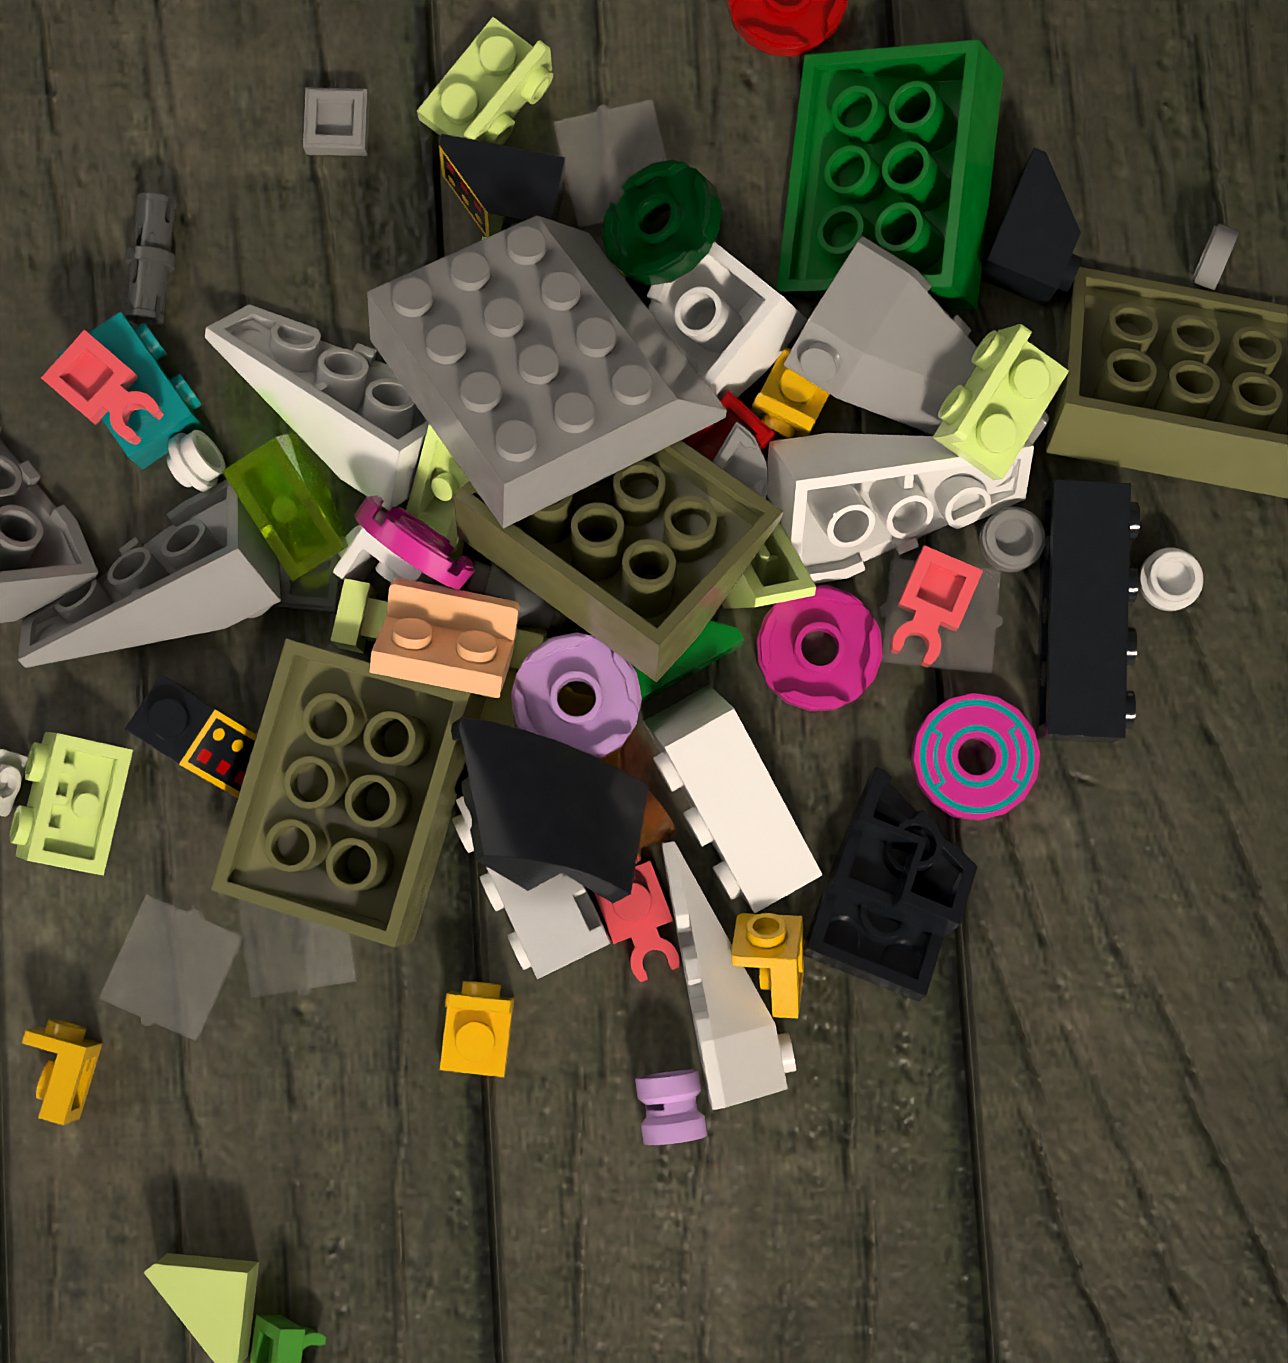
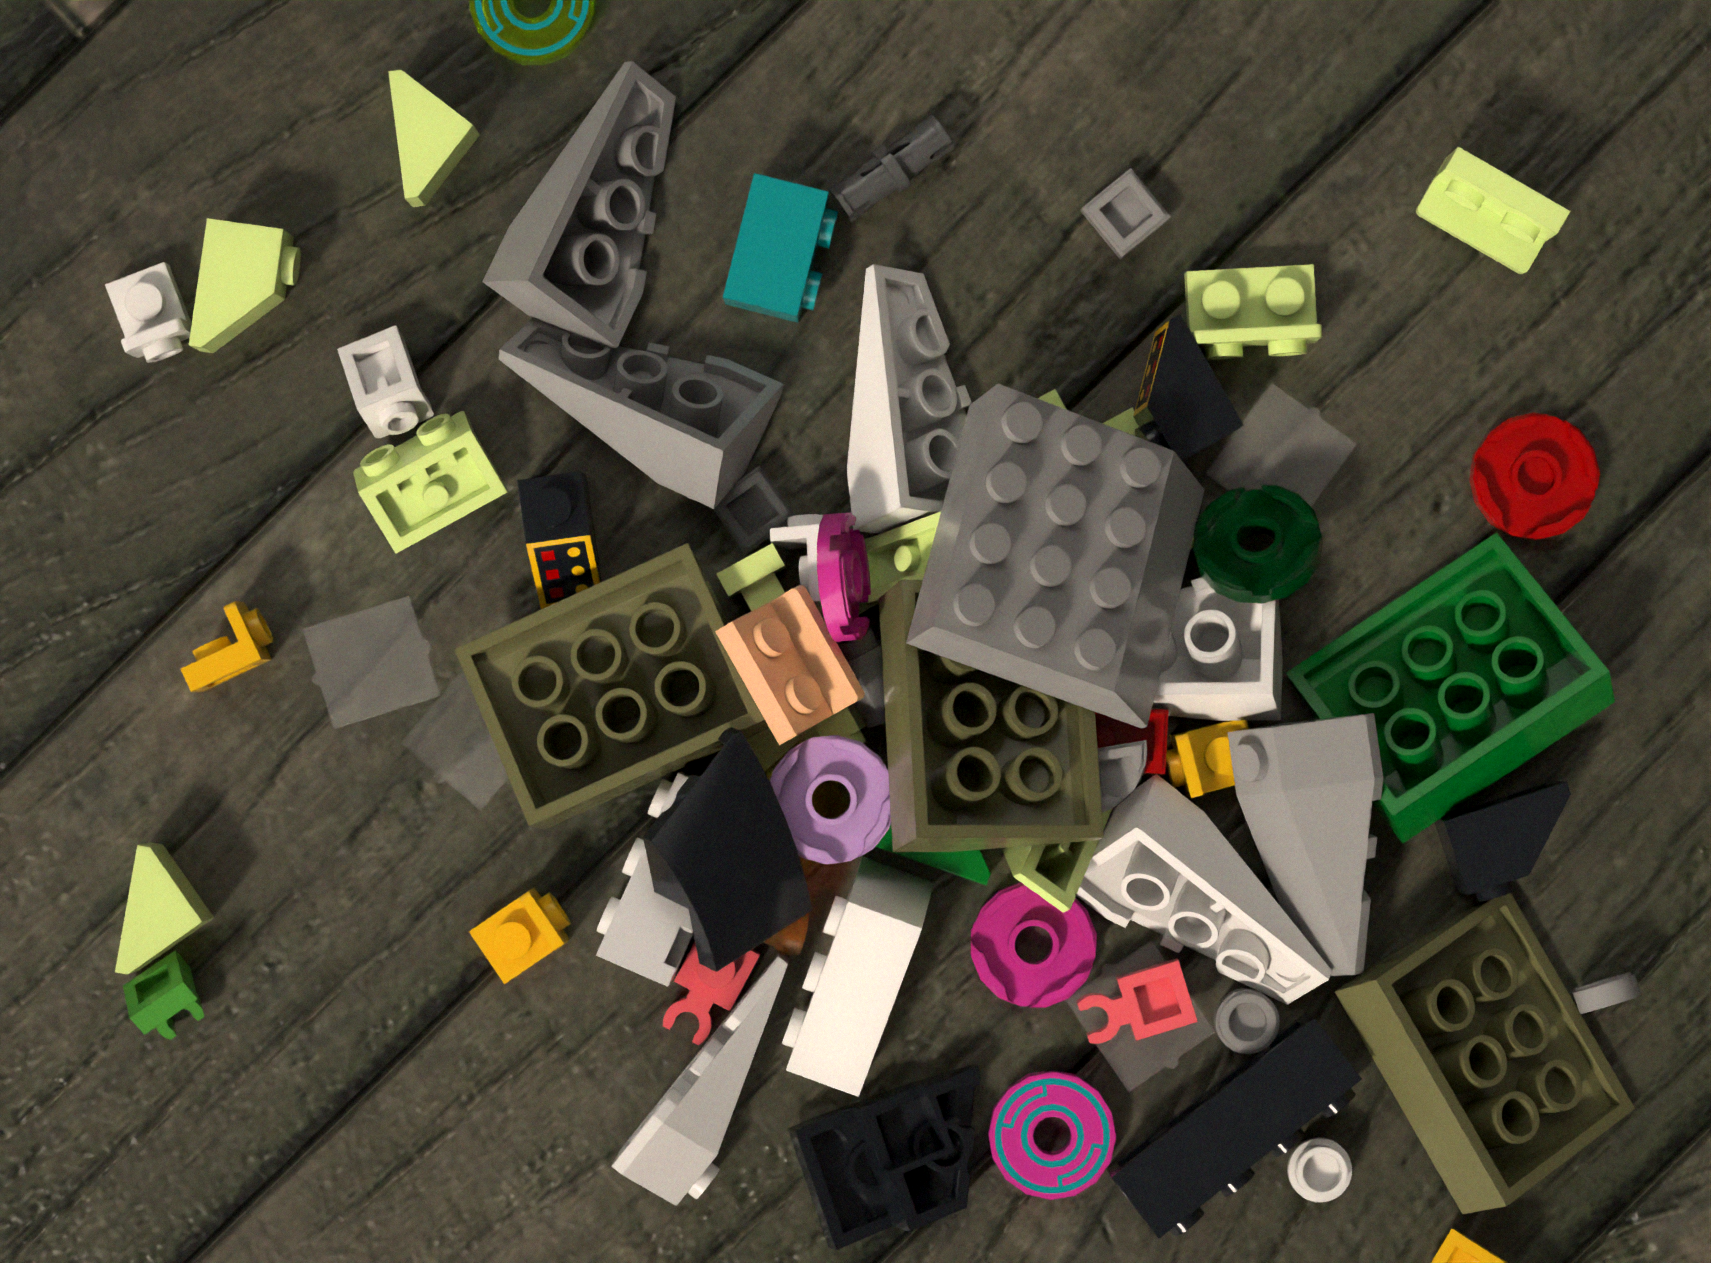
camera: 60 degrees right, 5 degrees up
coral plate [41,330,164,445] -> none
white plate [167,430,226,492] -> none
clear neon green slope [222,432,348,581] -> none
lavender wheel [635,1069,707,1145] -> none
yellow bracket [731,913,804,1019] -> none
yellowish green bracket [933,324,1069,480] -> none

